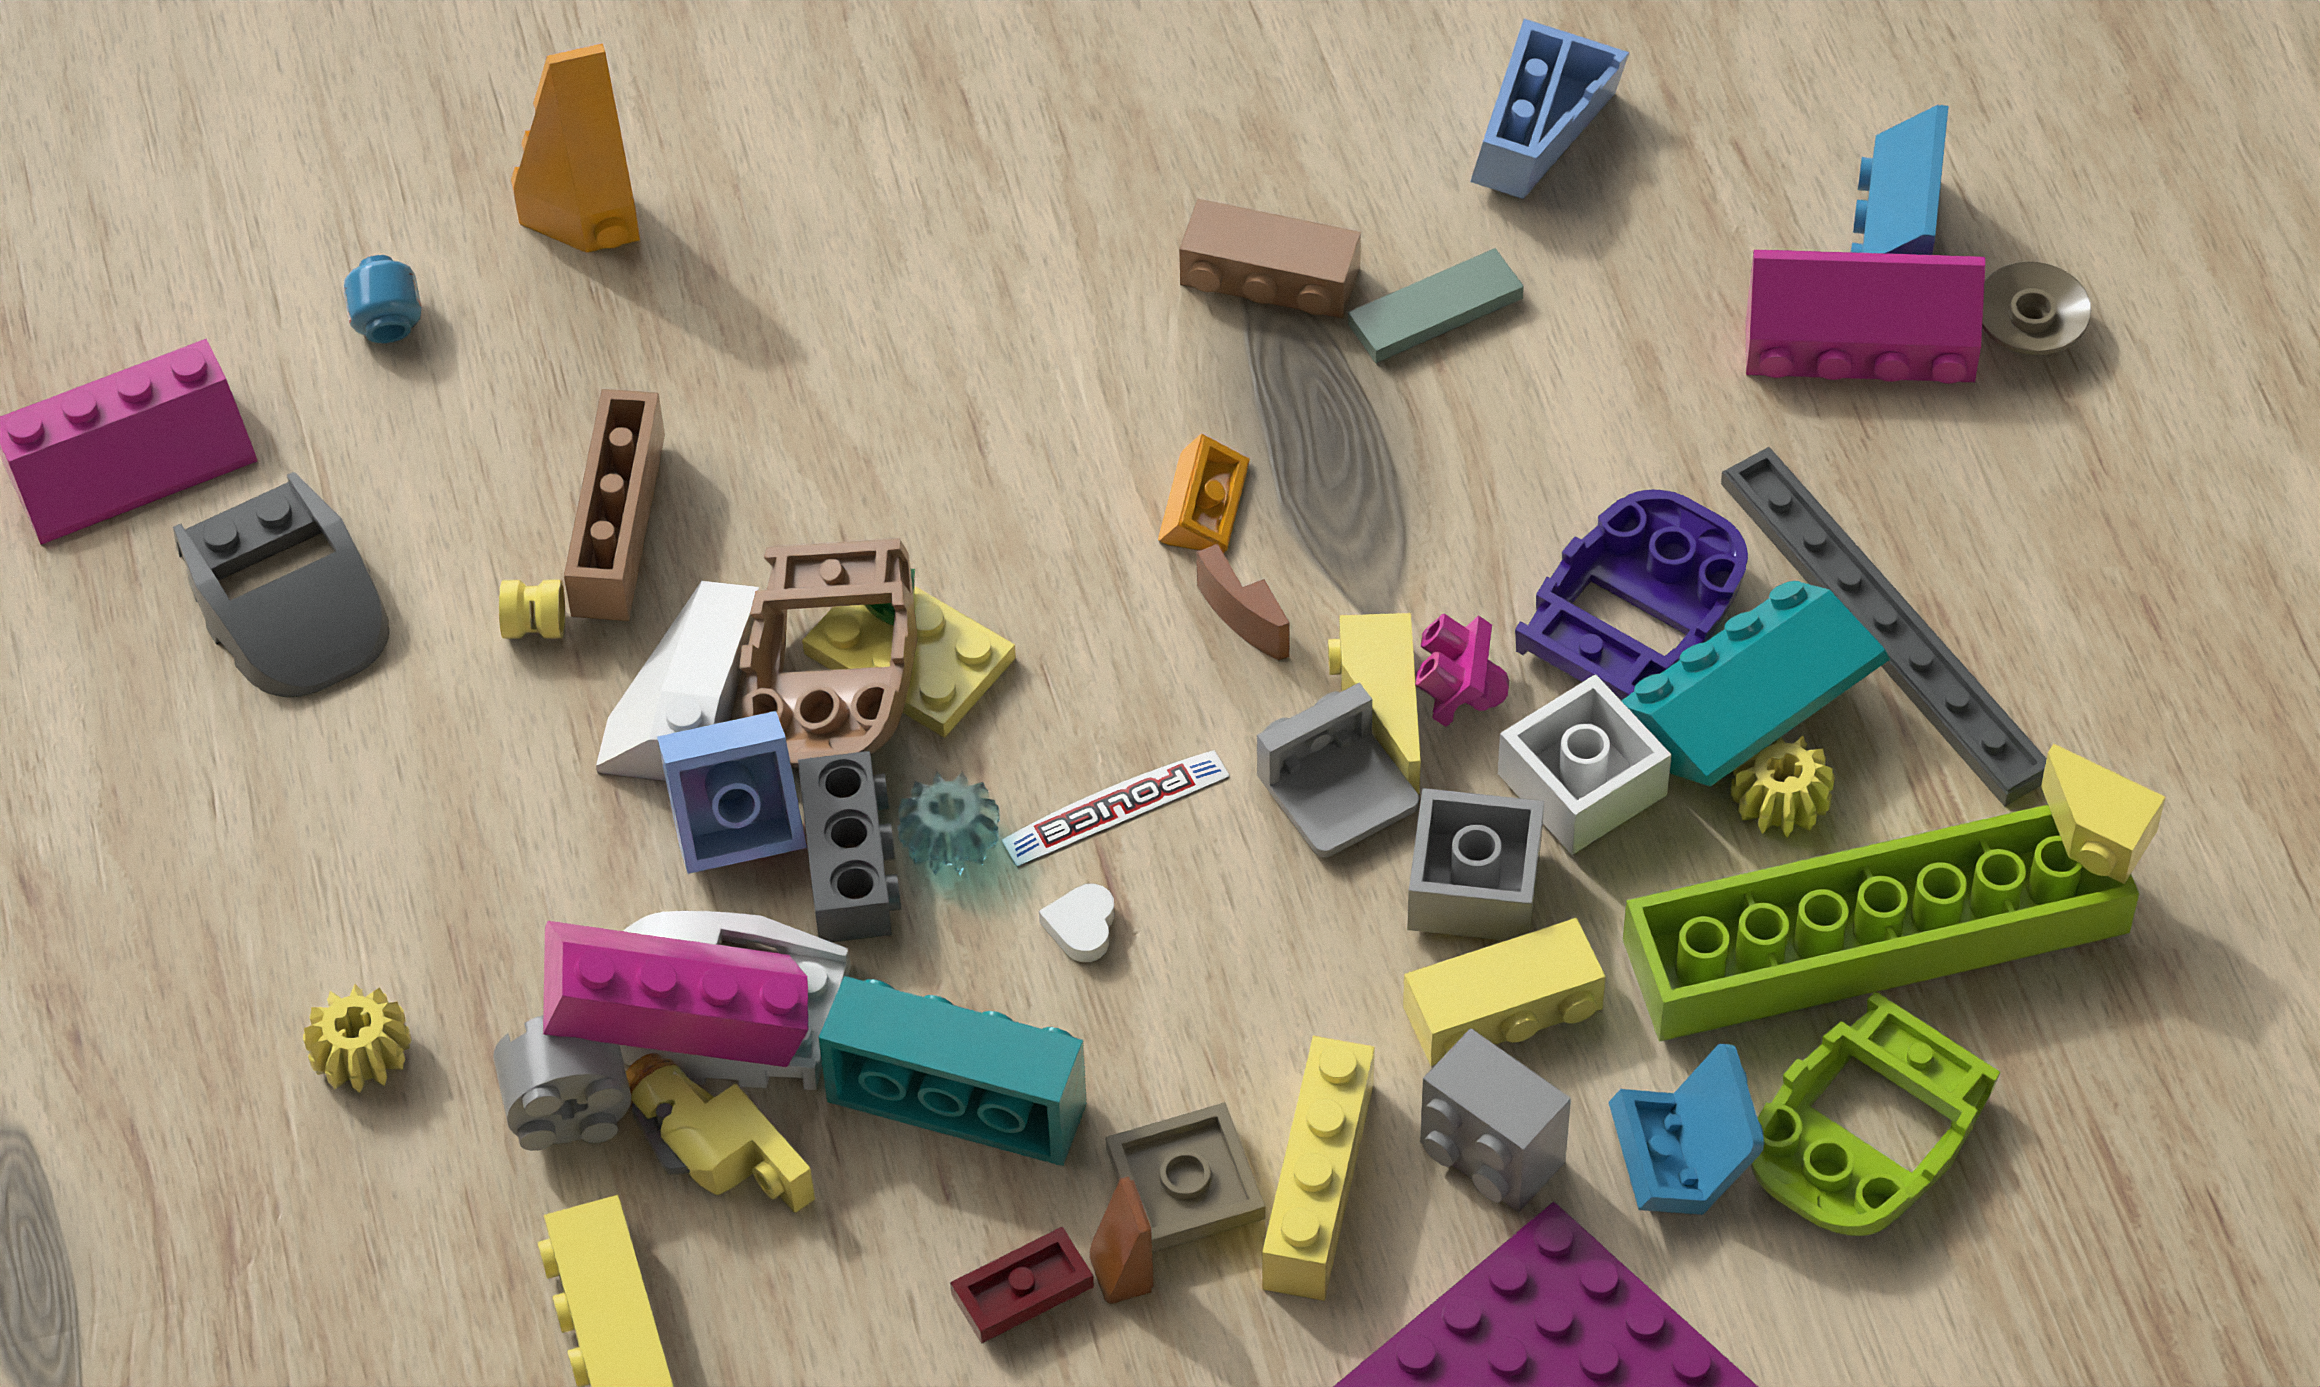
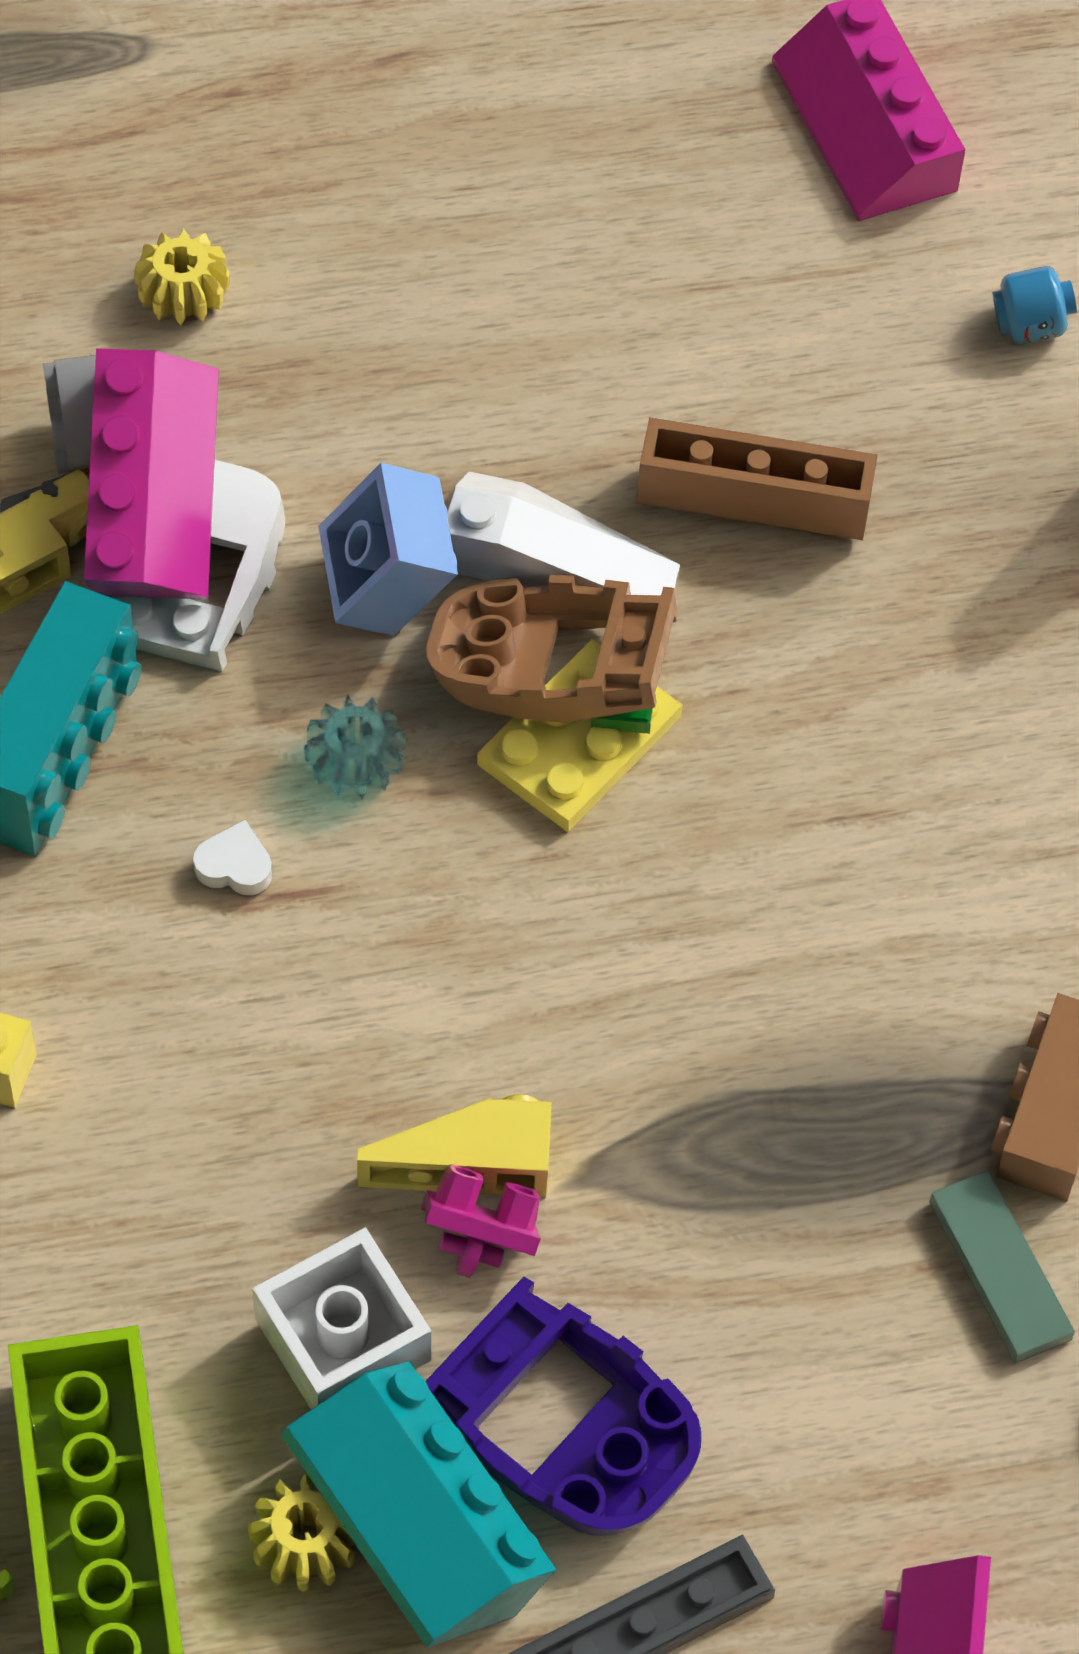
camera: 90 degrees right, 5 degrees up
dark grey slope [173,472,390,697] -> none
light yellow wheel [499,580,565,639] -> none
dark grey brick [798,751,901,942] -> none
sticker [1001,750,1229,866] -> none
light orange slope [1158,433,1250,553] -> none
dark orange slope [1196,544,1290,661] -> none
light grey bracket [1257,682,1419,857] -> none
light yellow brick [1403,918,1606,1066] -> none
light grey brick [1407,788,1544,941] -> none

